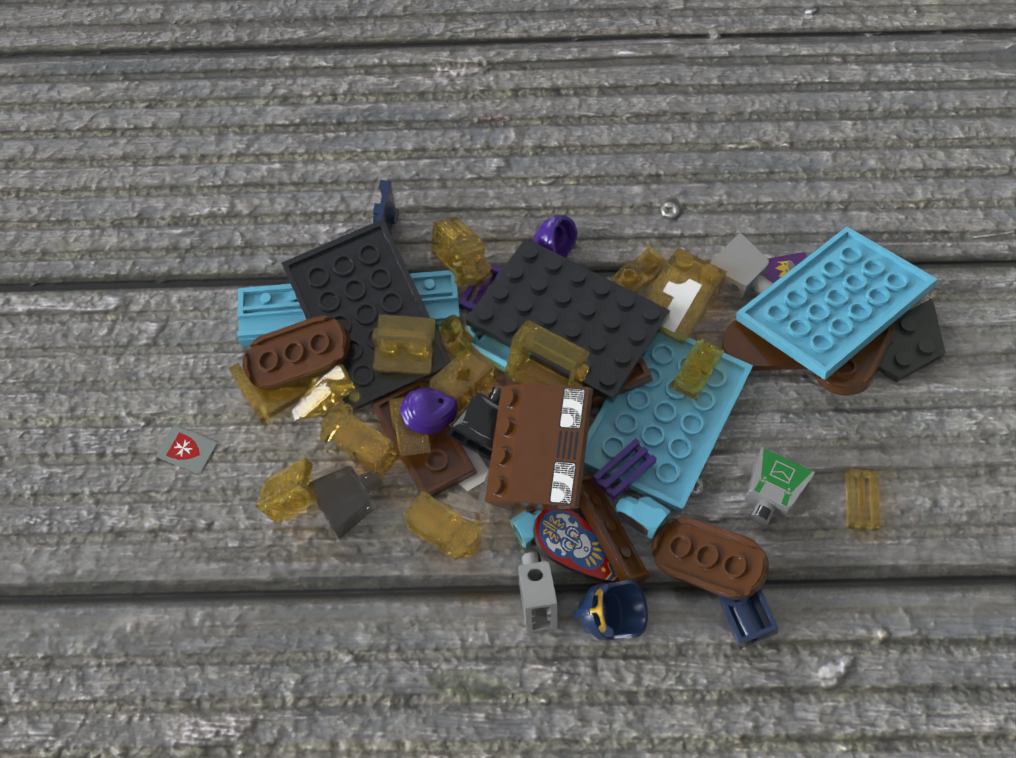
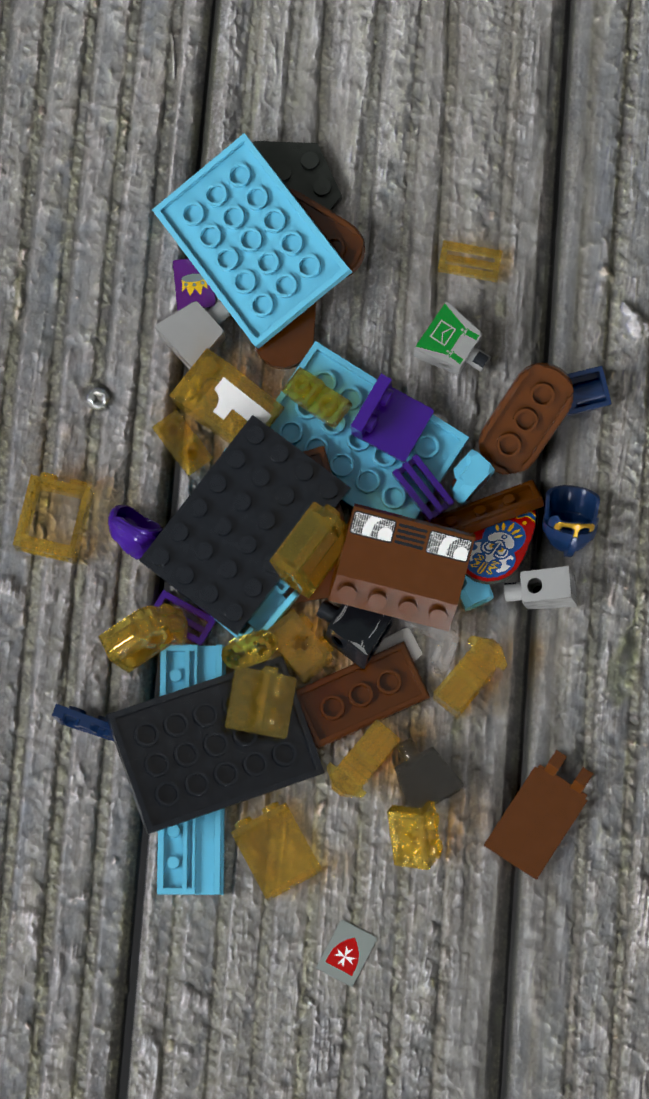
camera: 80 degrees left, 15 degrees up
reddish brown tile [242,315,350,391] -> none
clear yellow bracket [291,364,355,421] -> none
clear yellow slope [389,397,431,457] -> none
dark purple hair [400,388,458,434] -> none
none -> clear yellow window [13,472,94,564]
none -> dark purple bracket [351,374,434,463]
none -> reddish brown tile [484,750,593,880]

